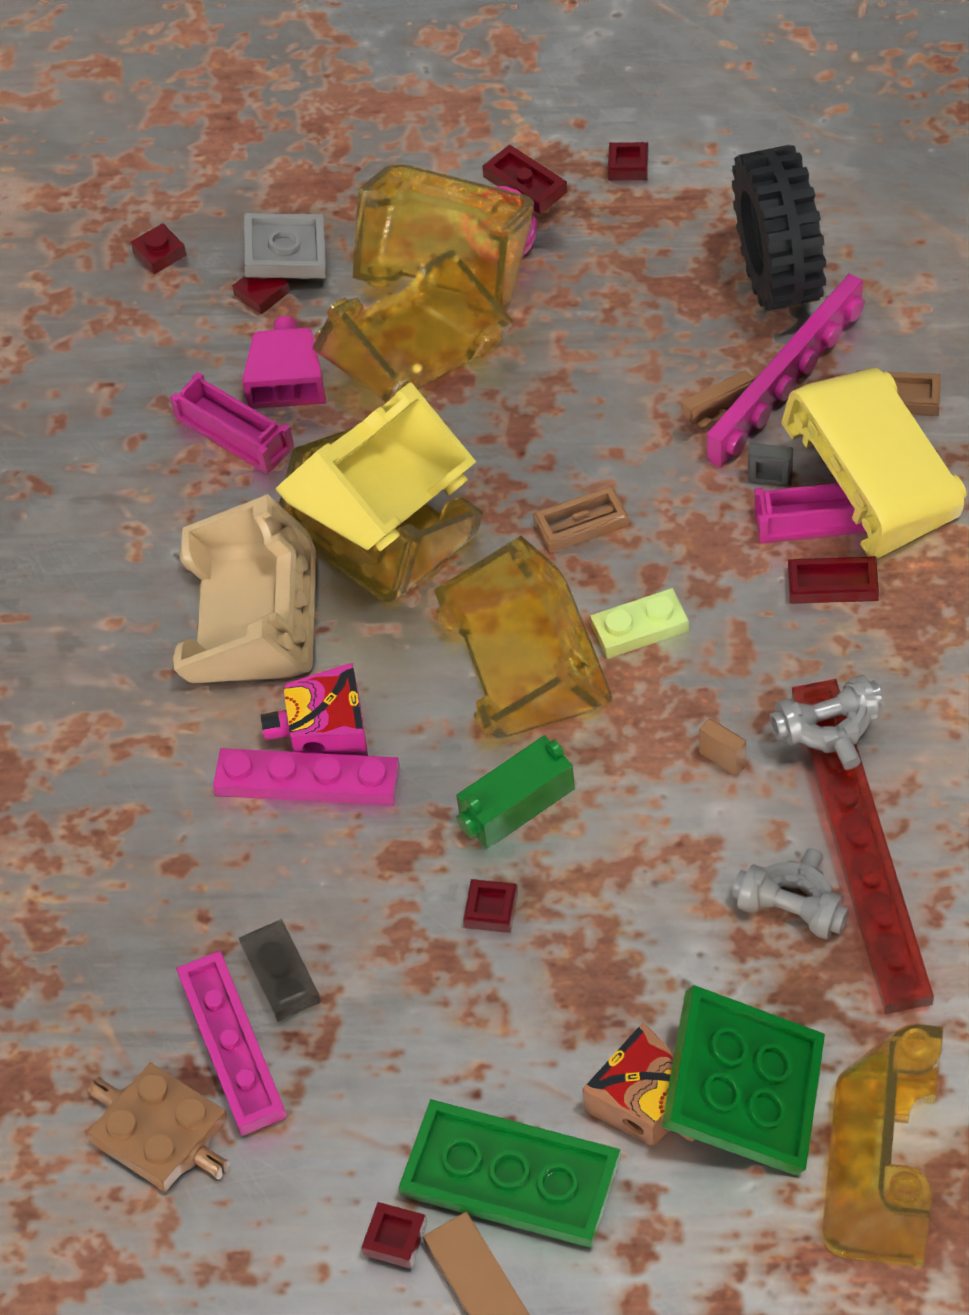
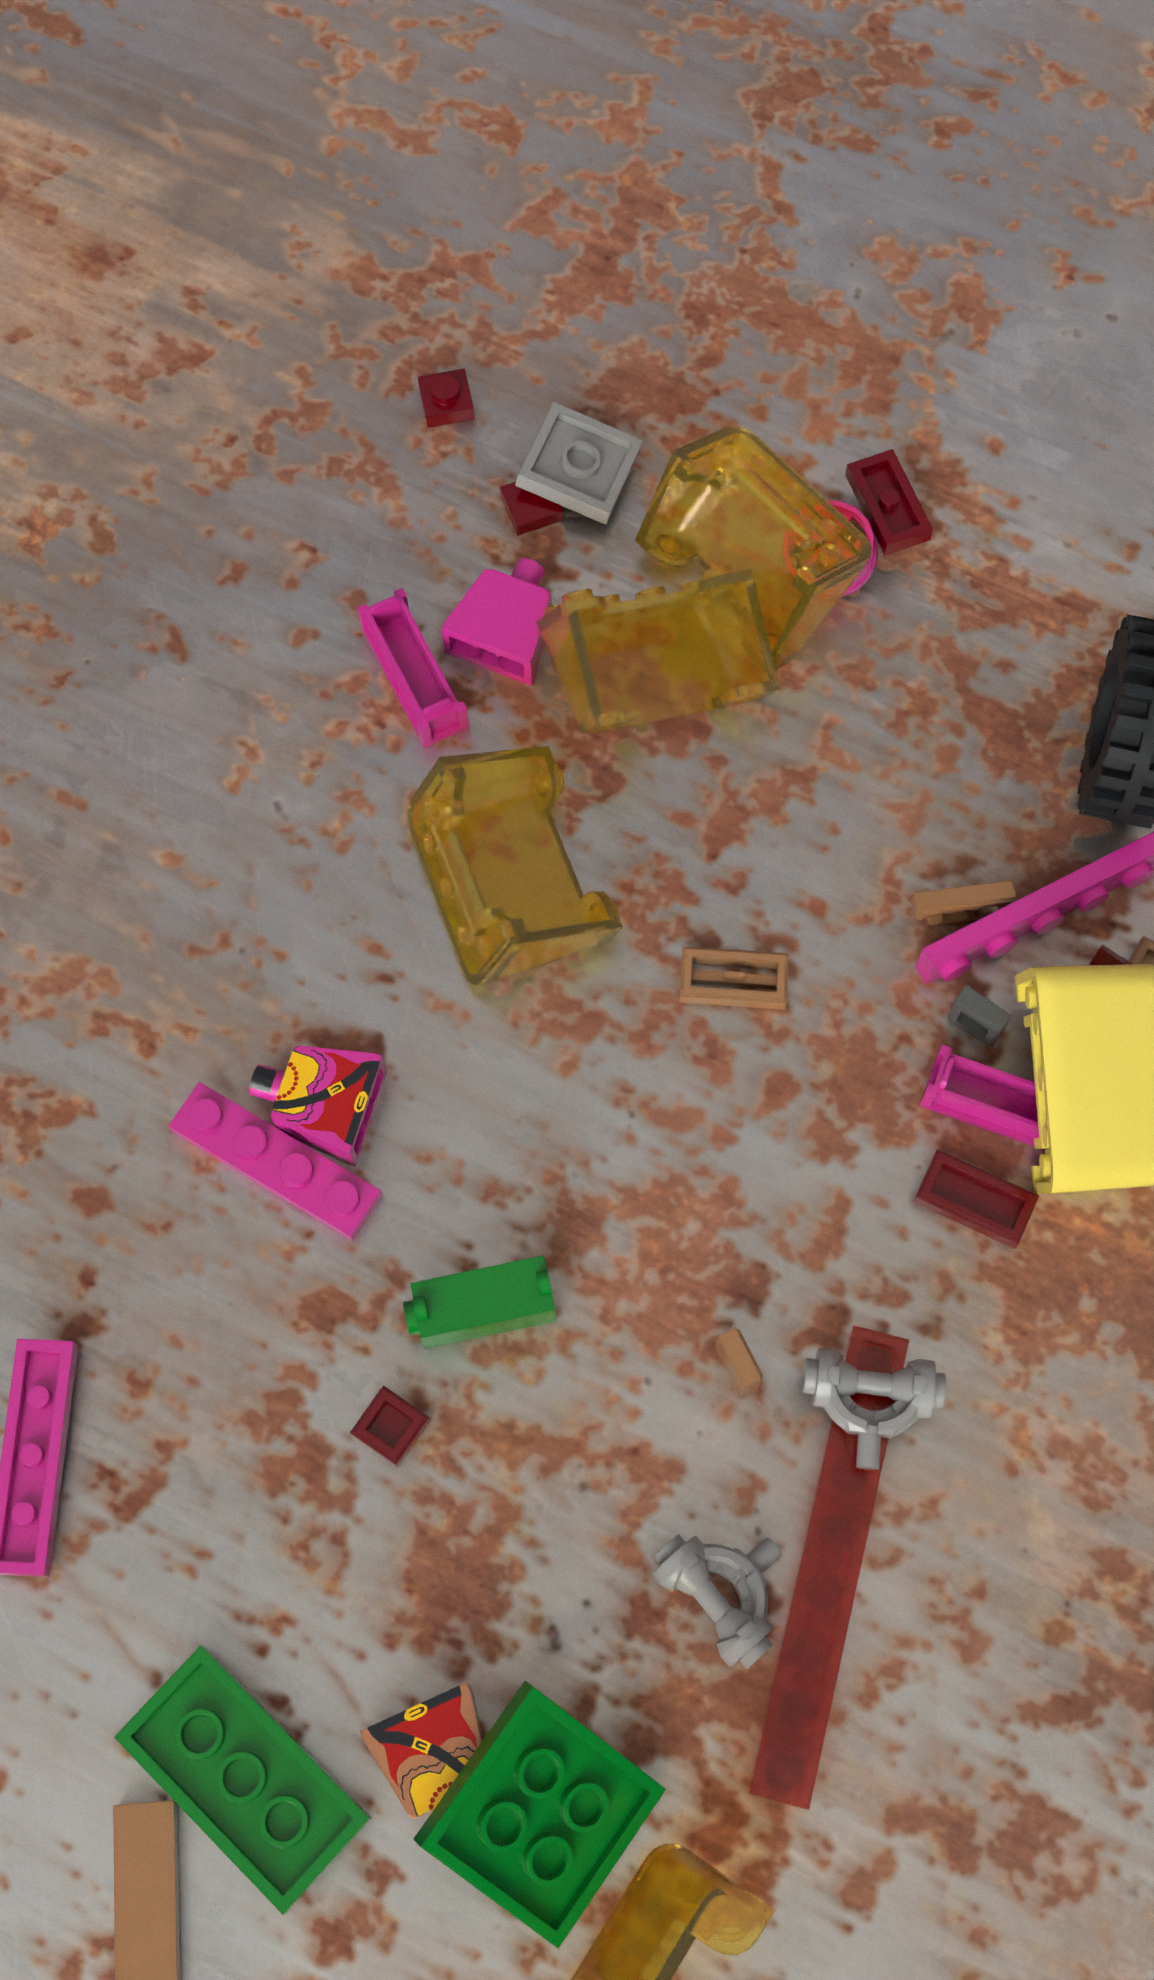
camera: 20 degrees right, 15 degrees up
tan windscreen [173,494,316,683] -> none
clear smoke plate [238,919,321,1022] -> none
light yellow windscreen [275,382,476,552] -> none
dark red plate [361,1202,427,1269] -> none
clear yellow windscreen [434,536,613,739] -> none
yellowish green plate [590,588,689,659] -> none
dark red tile [608,142,649,181] -> none

